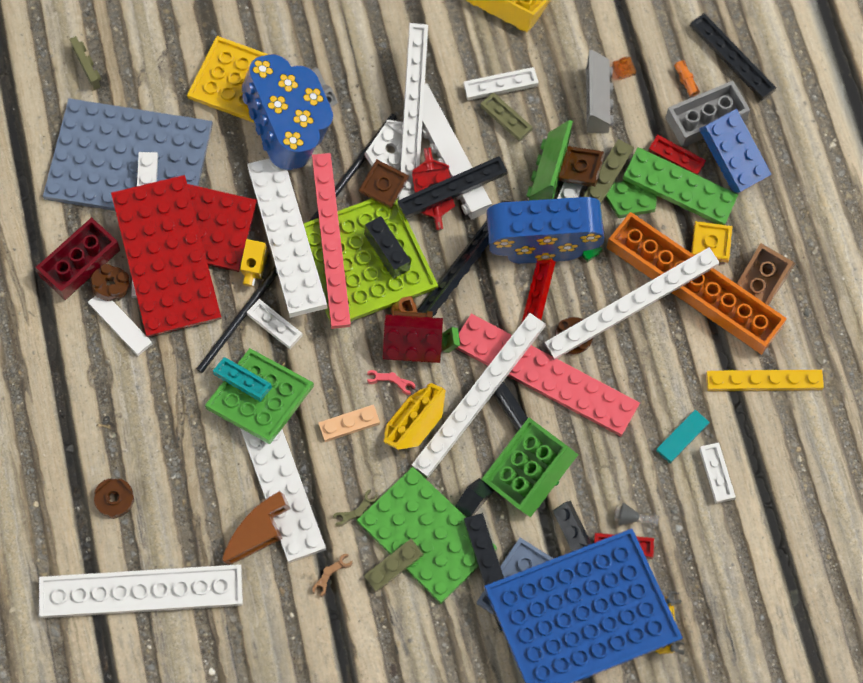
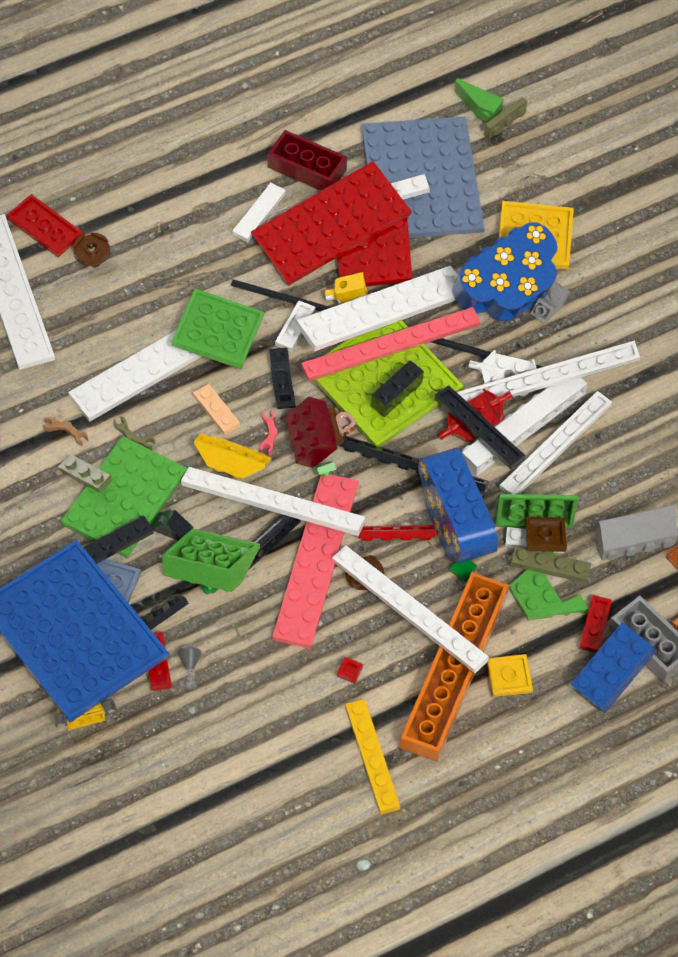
camera: 75 degrees right, 10 degrees down
reddish brown plate [91,264,129,301] -> none
teal plate [213,357,272,402] -> none
dark orange slope [222,491,291,565] -> none
reddish brown plate [358,159,409,209] -> none
white plate [463,67,539,101] -> none
olive plate [480,92,533,142] -> none
bright green plate [622,147,738,225] -> none
teal tile [656,409,710,464] -> none
white plate [699,443,735,504] -> none
medium nougat slope [737,243,796,306] -> none
none -> red tile [6,194,83,258]
none -> black slope [269,347,296,409]
none -> red plate [337,657,363,684]
none -> bright green slope [455,78,504,122]
none -> white plate [499,391,612,494]

